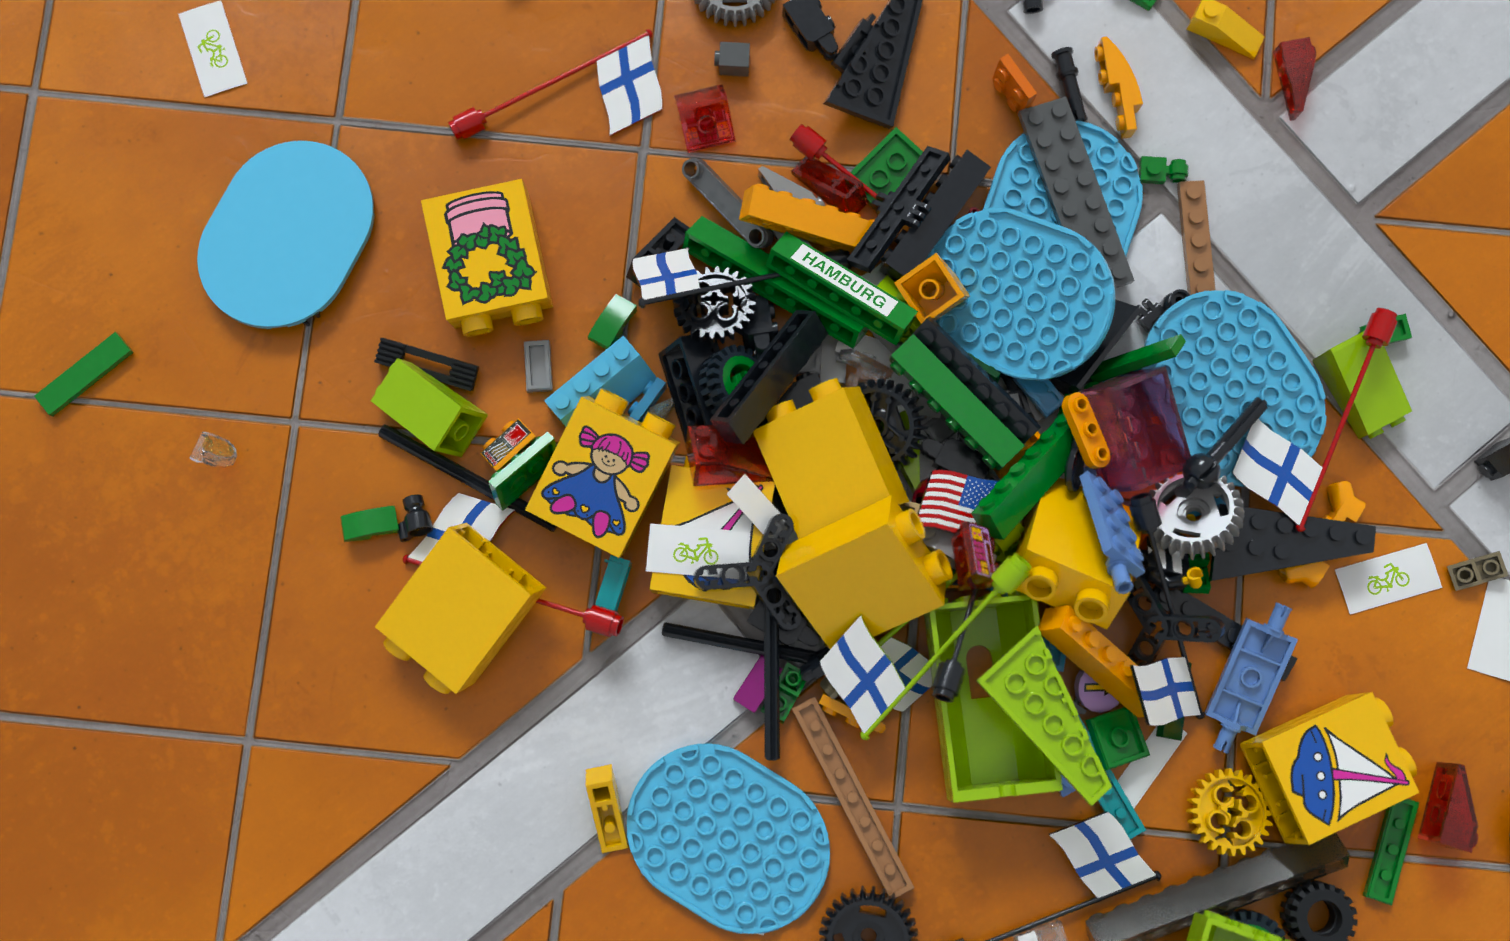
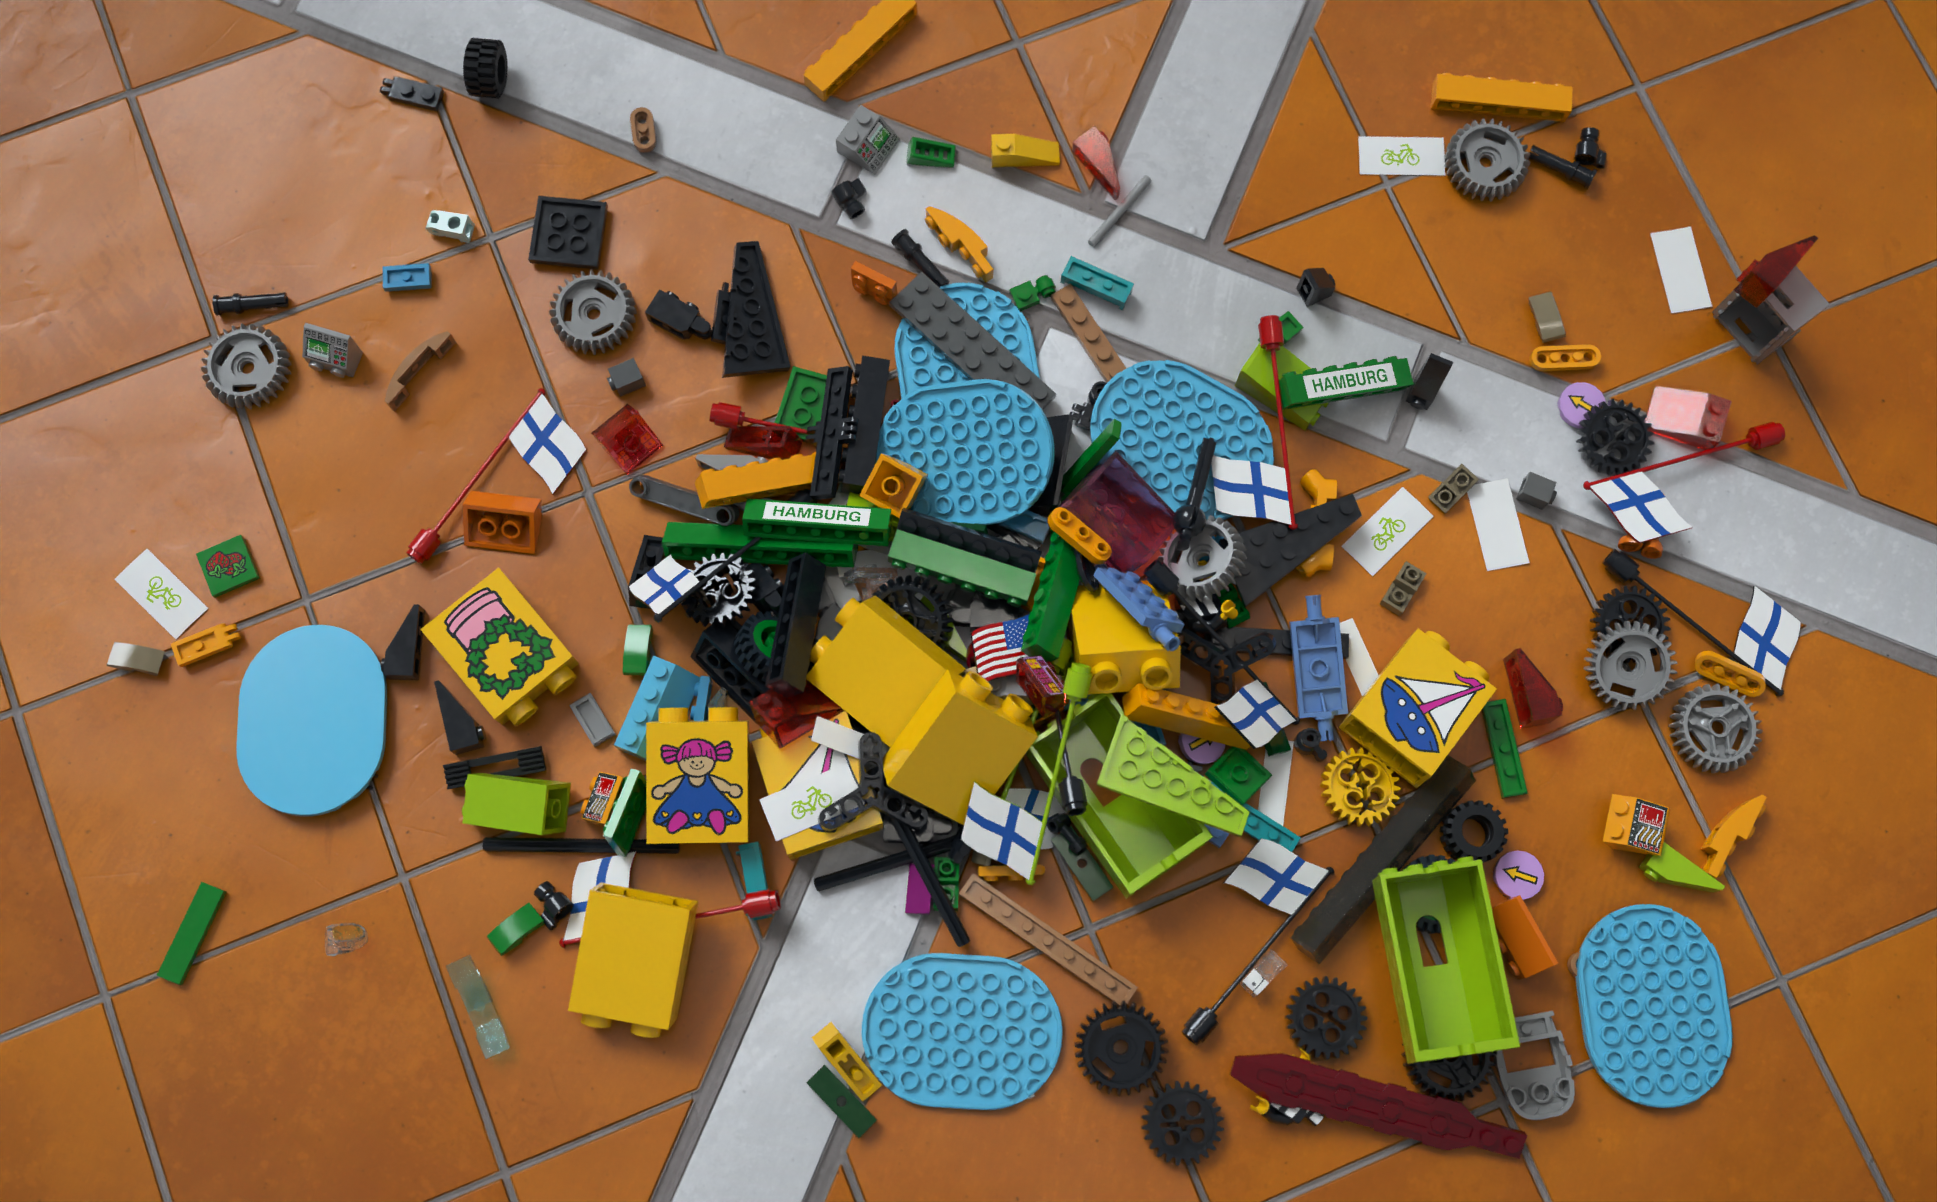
camera: 30 degrees left, 5 degrees down
none -> dark tan slope [107,642,165,676]
none -> light orange hinge [171,623,241,667]
none -> green tile [196,534,260,598]
none -> black slope [381,604,425,680]
none -> black slope [434,680,486,755]
none -> clear light blue slope [446,955,510,1059]
none -> orange slope [463,491,542,554]
none -> dark green tile [806,1064,877,1138]
none -> black bar [1047,813,1088,856]
none -> dark green tile [1051,826,1113,902]
none -> teal container [1060,256,1134,310]
none -> light grey bar [1088,175,1152,247]
none -> green brick [1279,356,1414,410]
none -> black piece [1294,728,1327,762]
none -> black slope [1296,268,1335,307]
none -> white sticker [1340,618,1379,696]
none -> dark tan slope [1380,561,1427,616]

